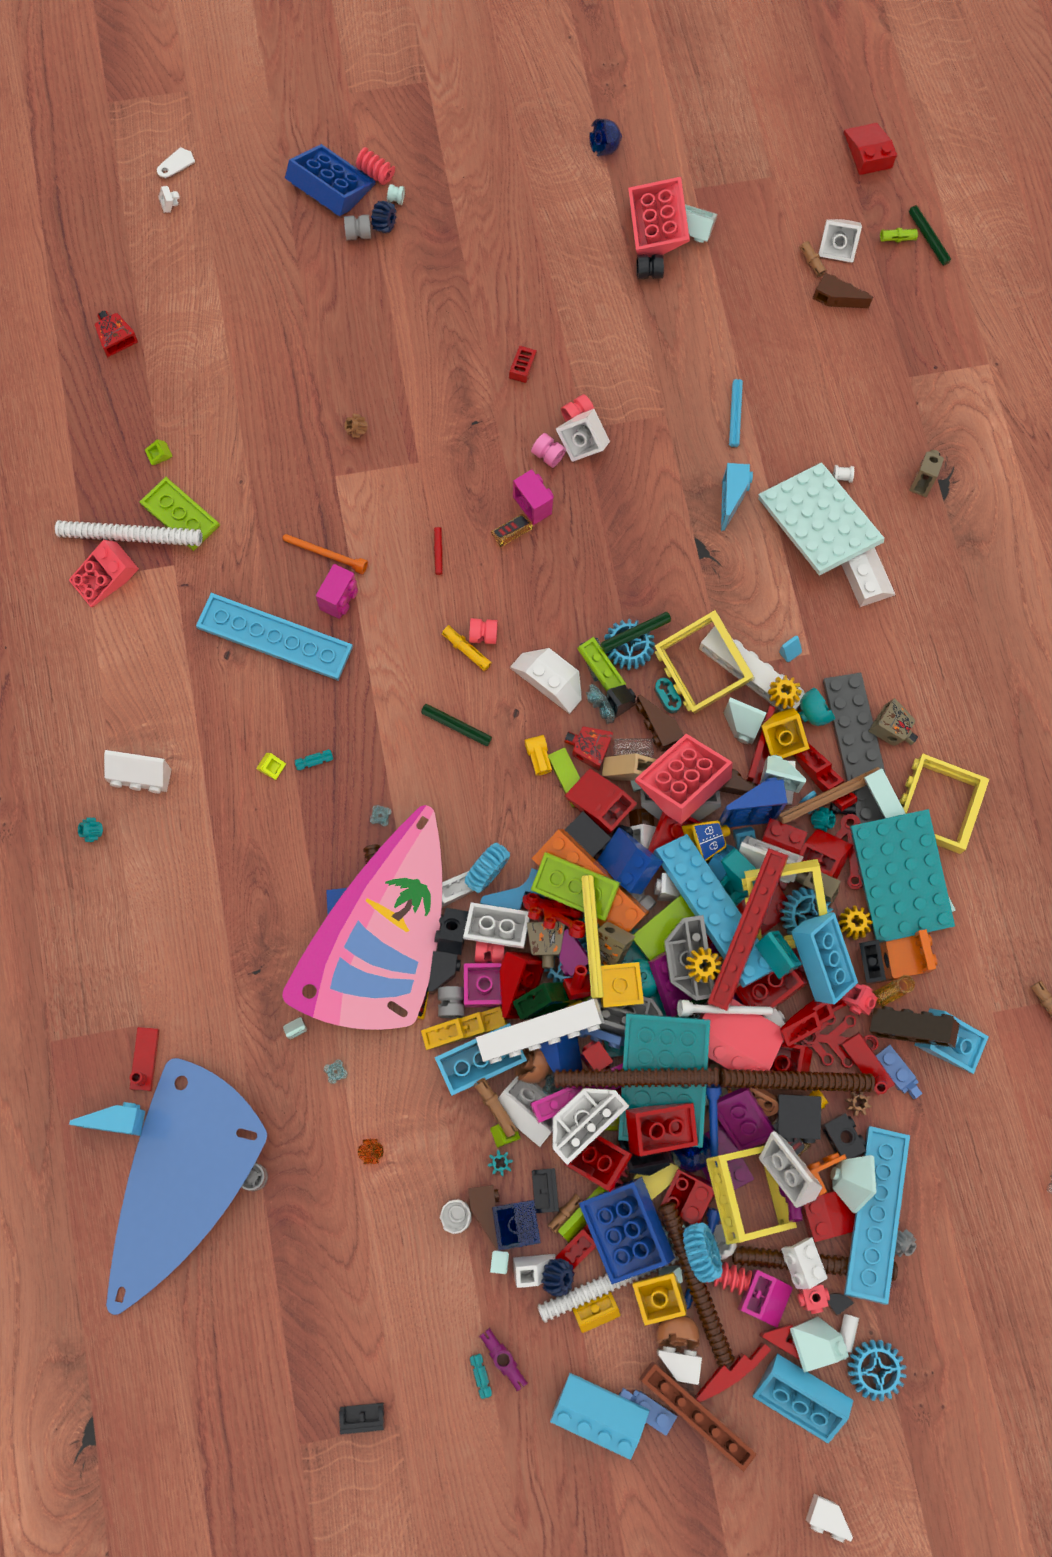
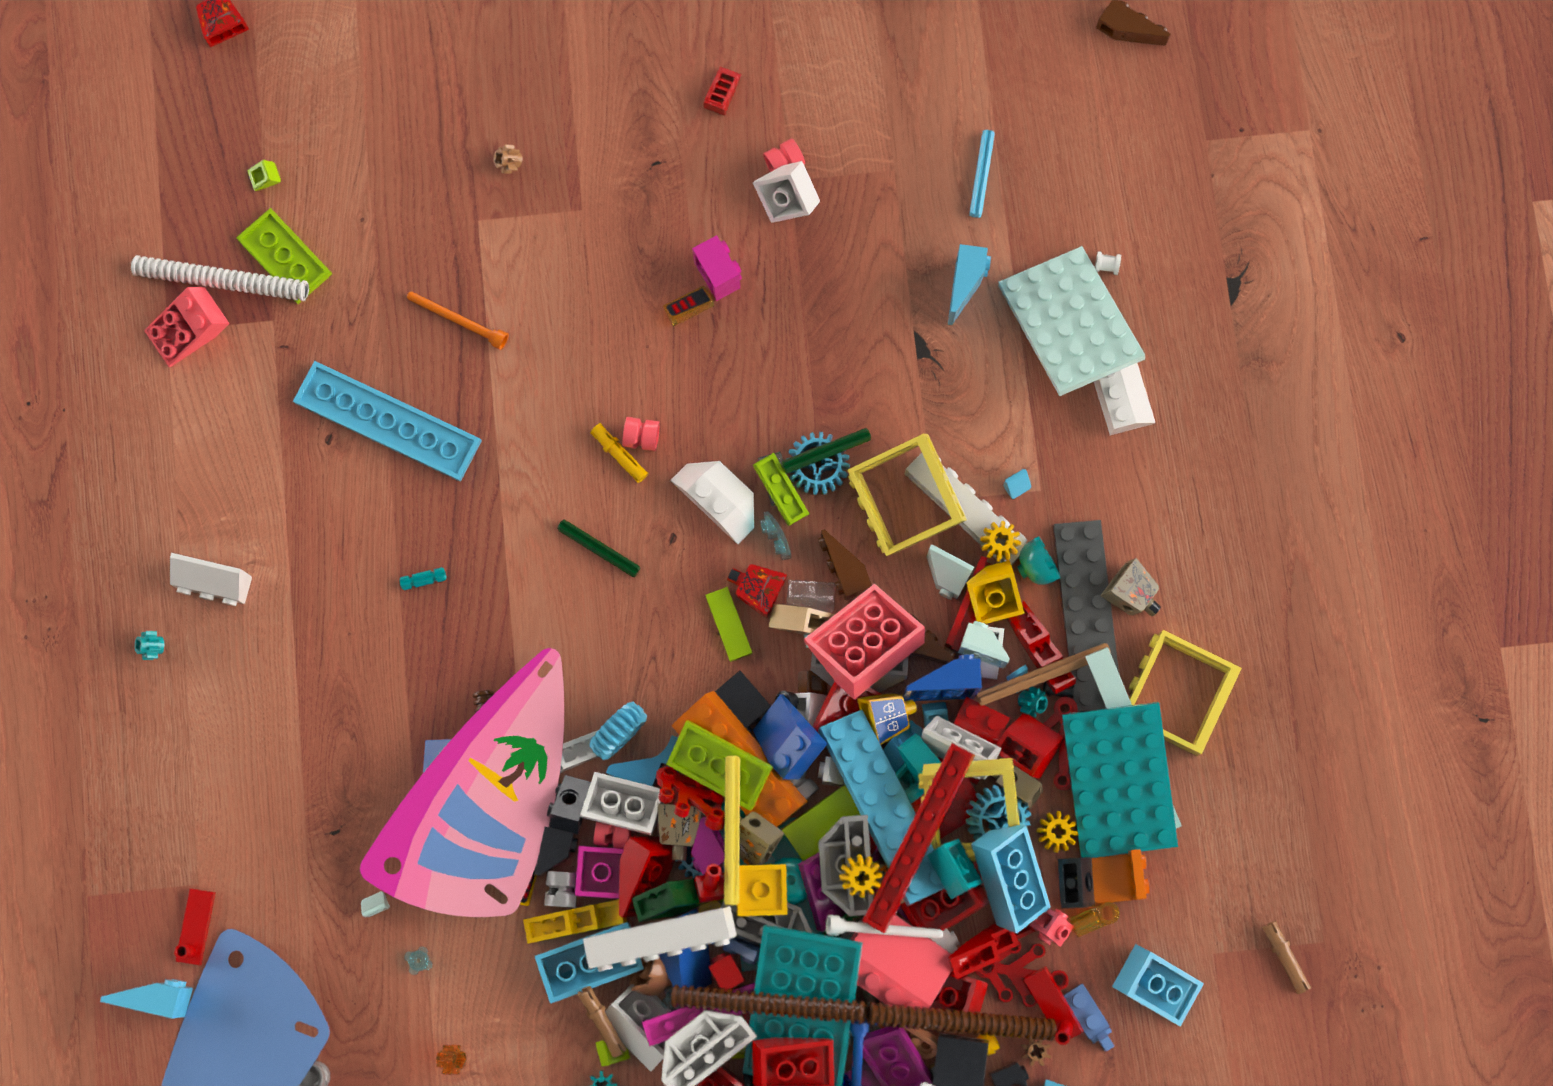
camera: 10 degrees right, 5 degrees up
neon yellow slope [256,753,286,780] -> none
dark pink brick [316,564,358,619] -> none
clear light blue plate [370,805,391,826] -> none
red piece [434,527,443,575] -> none
yellow piece [524,735,552,776] -> none
bright pink wheel [531,433,566,468] -> none
red slope [564,769,637,835] -> none
black slope [605,685,636,718] -> none
teal beam [654,678,682,713] -> none
dark brown brick [870,1006,960,1048] -> none
dark tan torso [909,450,944,497] -> none

